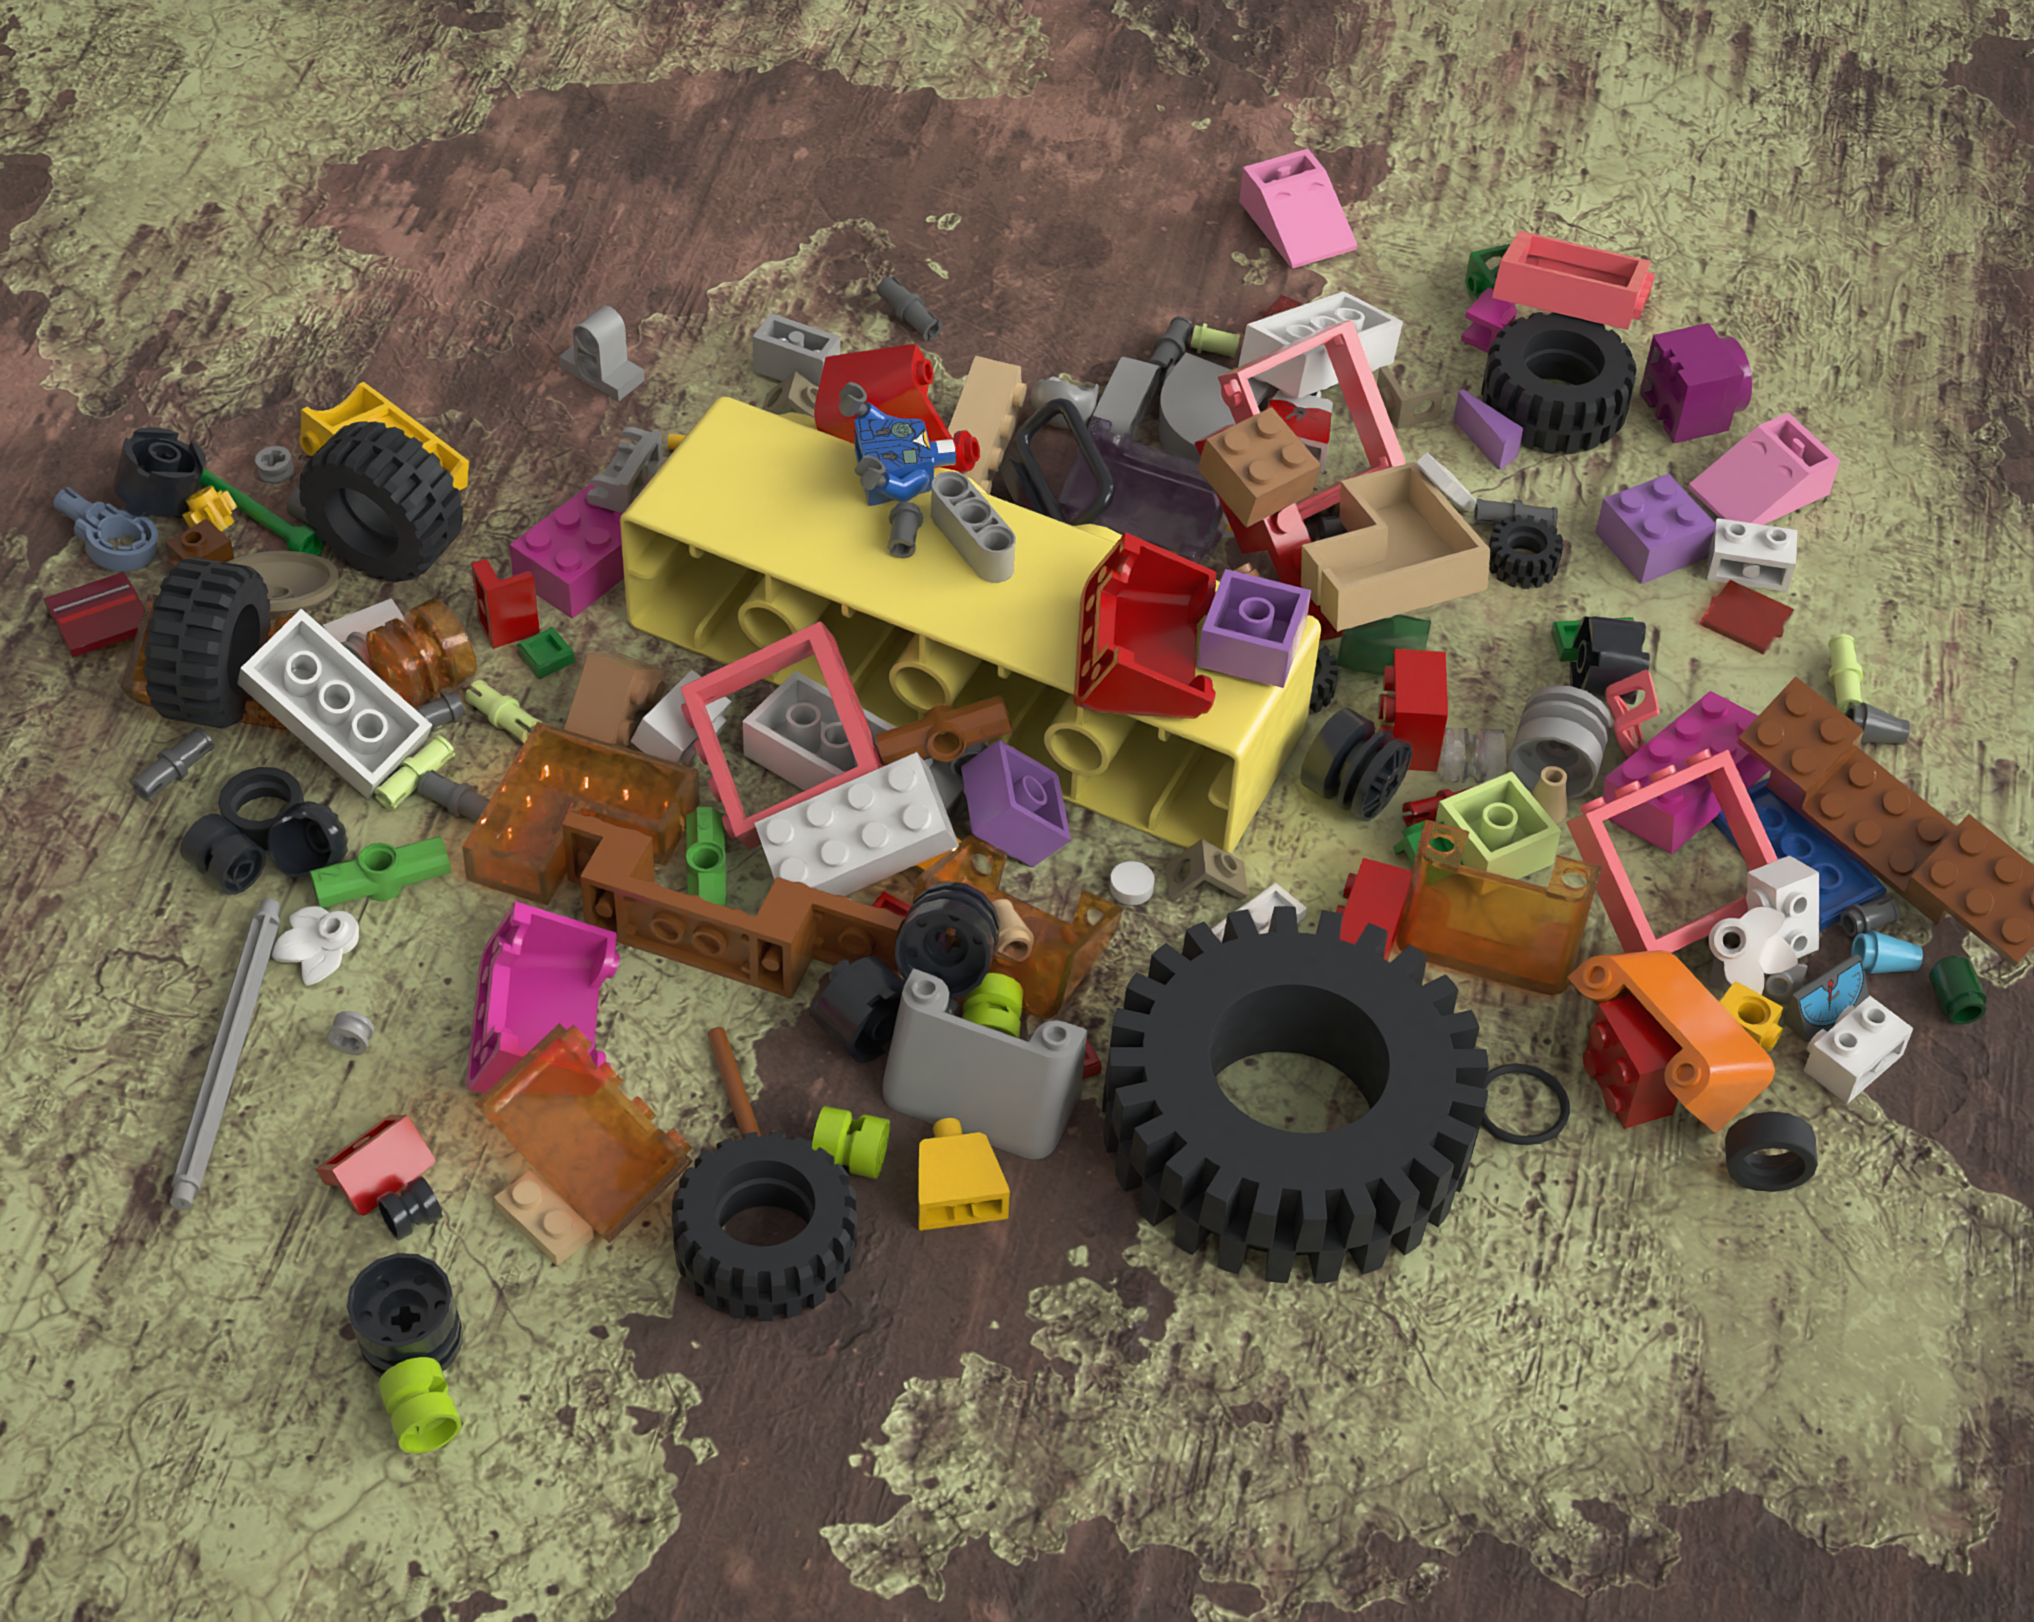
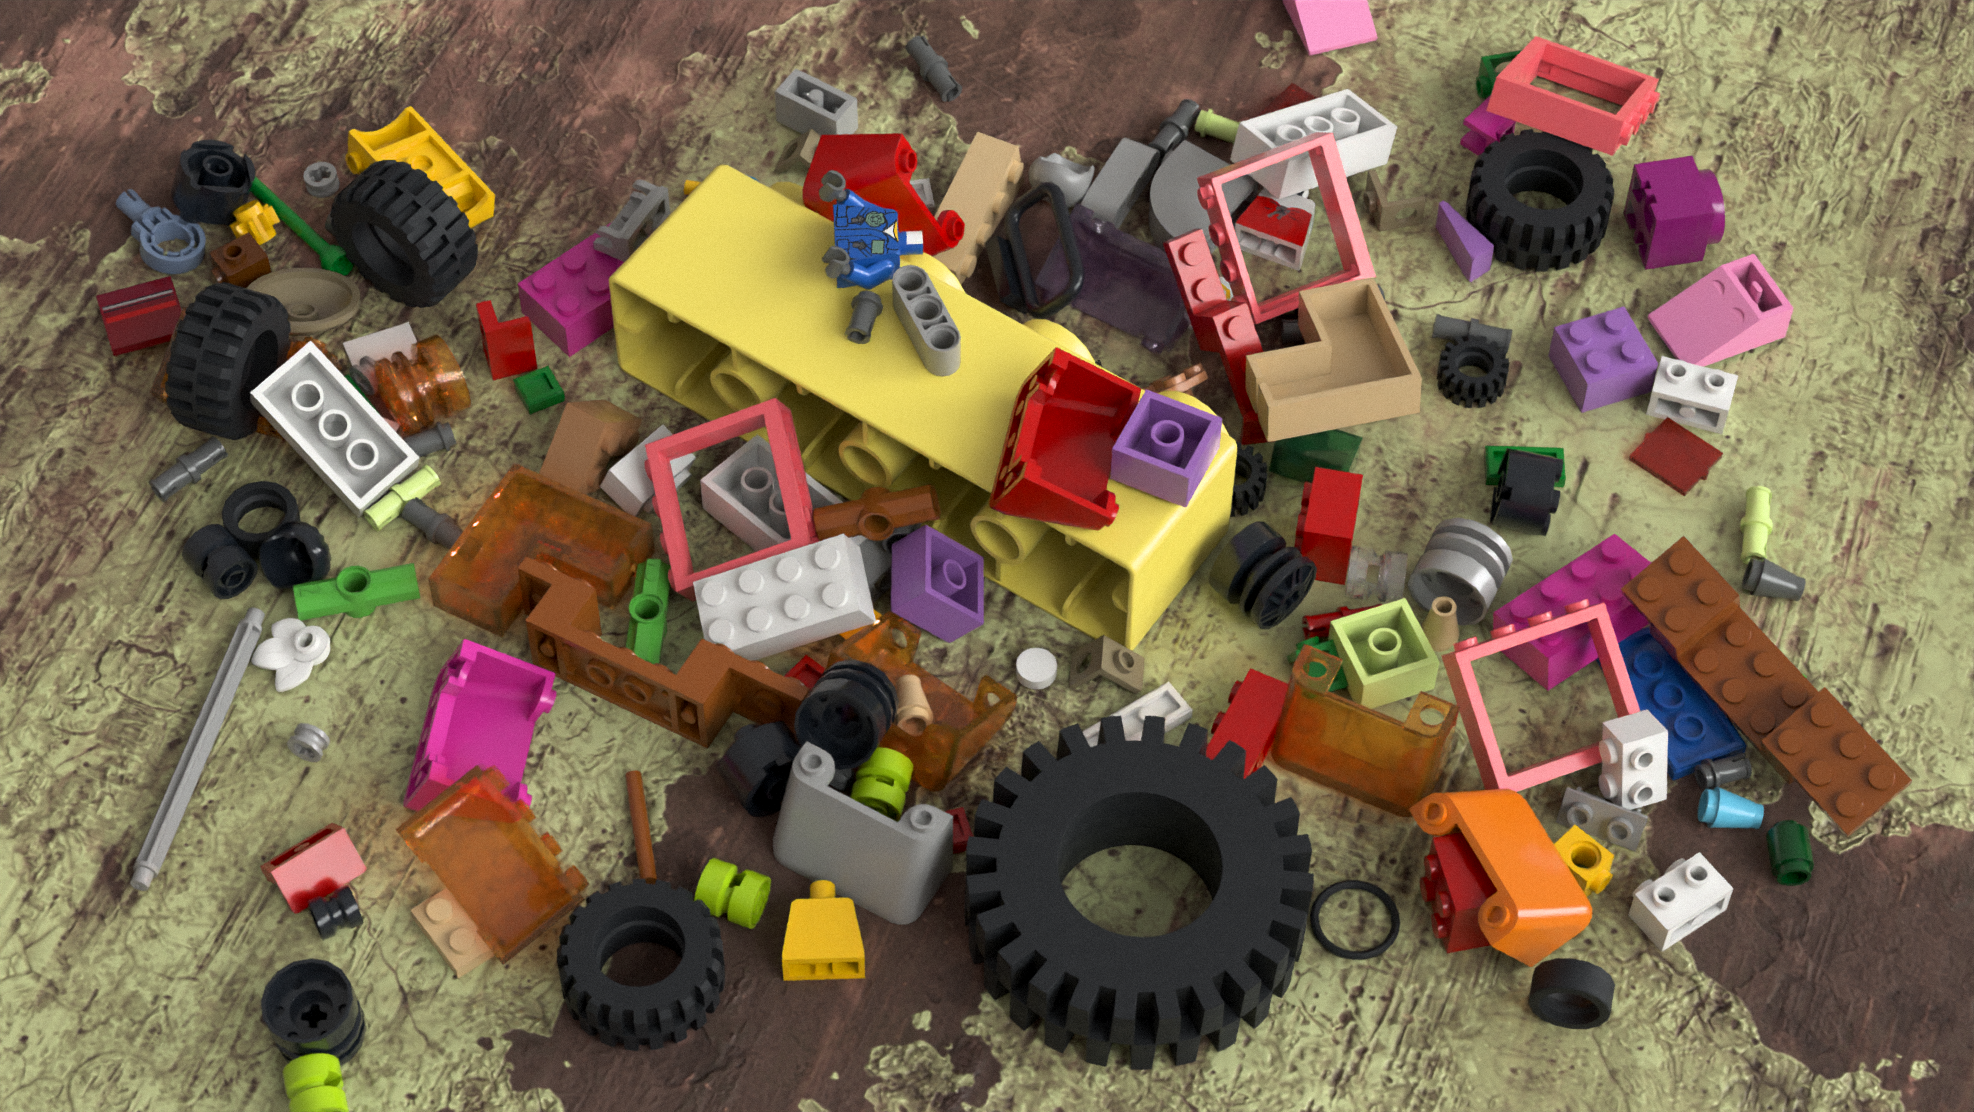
camera: 10 degrees right, 5 degrees up
yellowish green pin [465,680,543,745] -> none
light grey tile [559,305,644,401] -> none
medium nougat brick [1198,407,1321,528] -> none
white tile [1417,452,1476,511] -> none
coral piece [1605,669,1660,758] -> none
white plate [1709,907,1798,995] -> none
slope [1784,954,1869,1042] -> none

